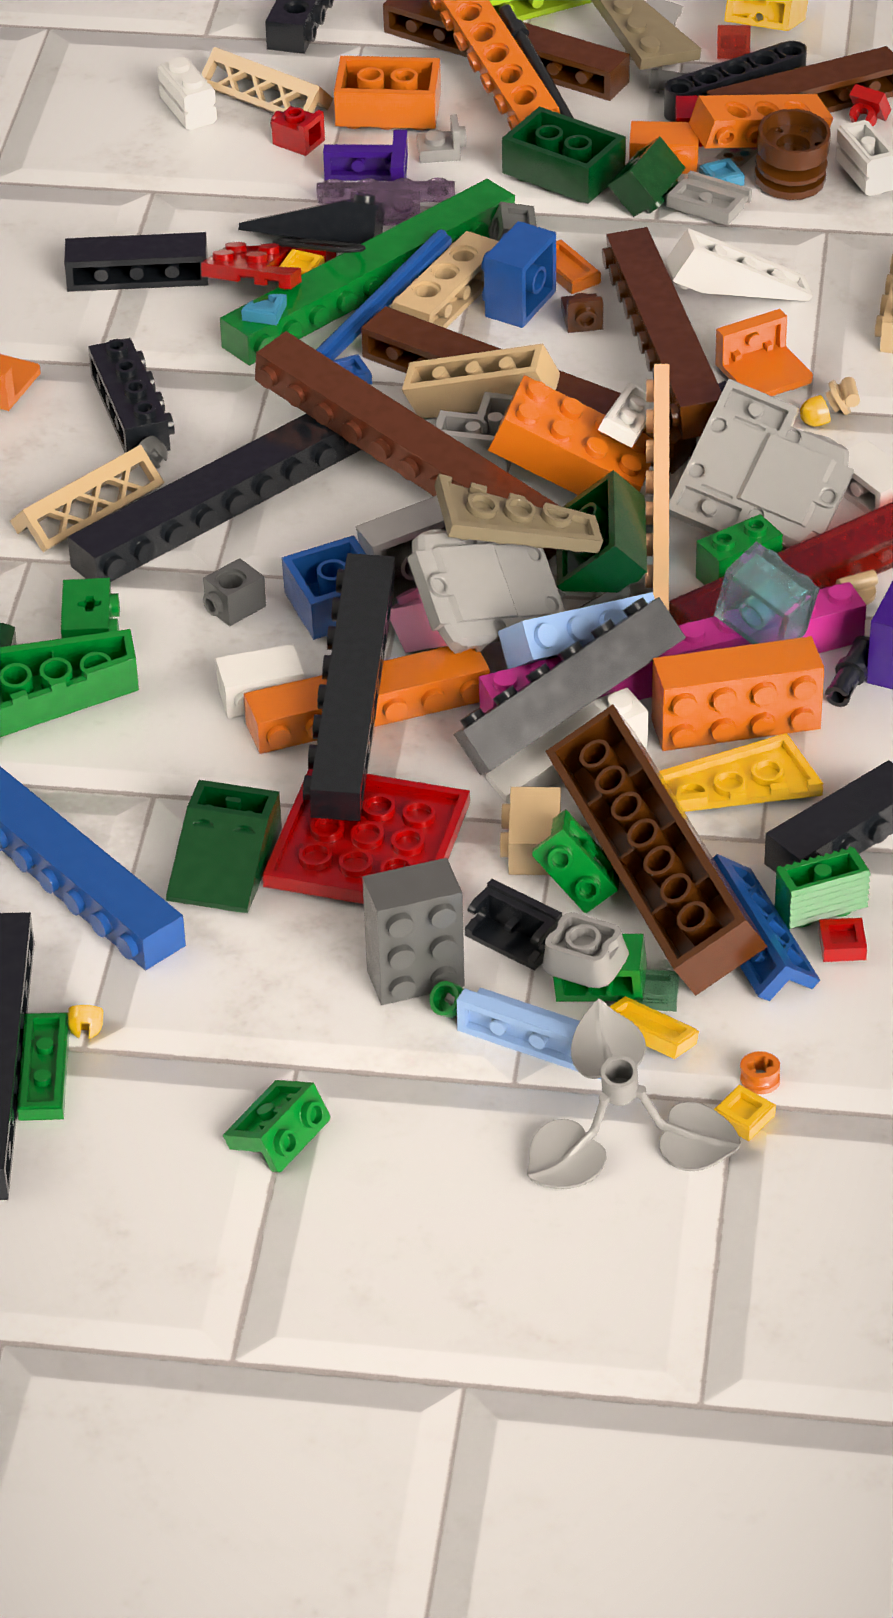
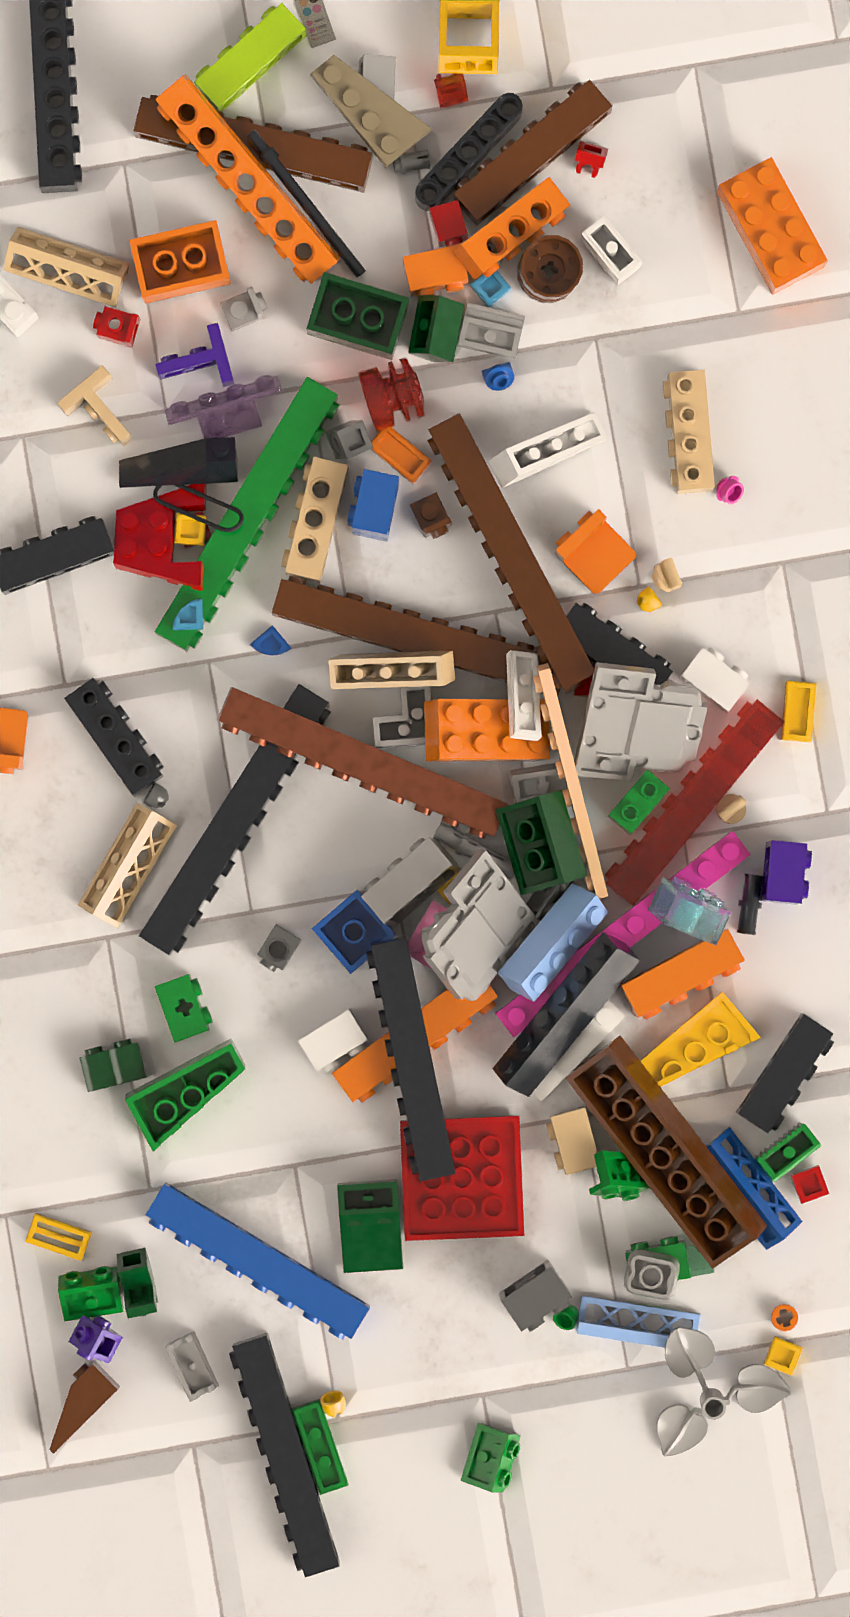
camera: 20 degrees left, 45 degrees up
blue axle [316,229,452,361] -> none
dark tan wing [434,473,603,553] -> none
black hinge [465,879,562,971] -> none
yellow tile [609,996,699,1059] -> none
none -> tan bracket [57,365,133,446]
none -> clear red wheel [358,357,425,432]
none -> blue plate [481,362,514,391]

